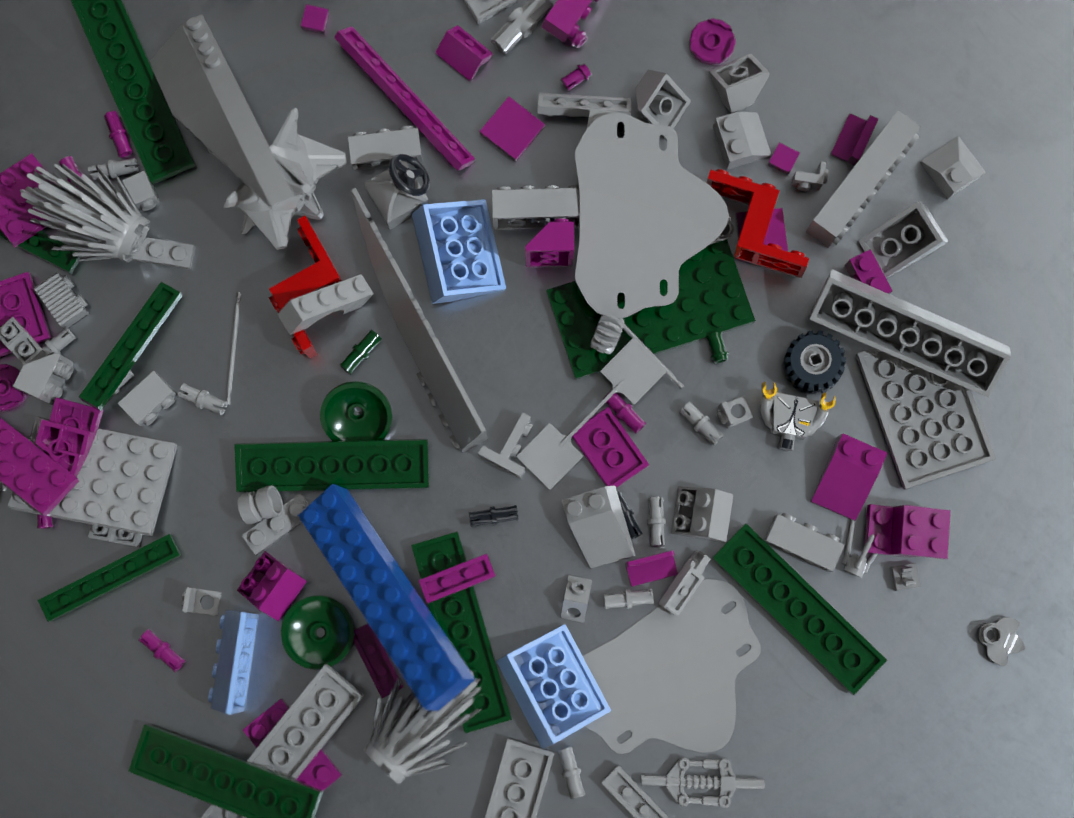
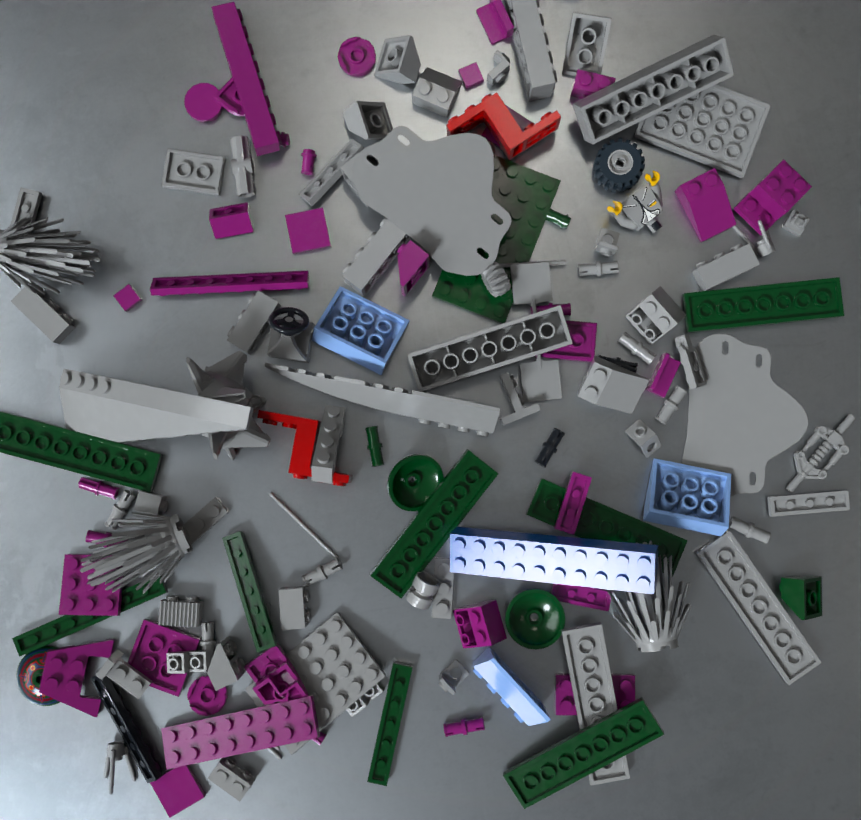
camera: 50 degrees left, 5 degrees up
none -> light grey brick [407,305,573,392]

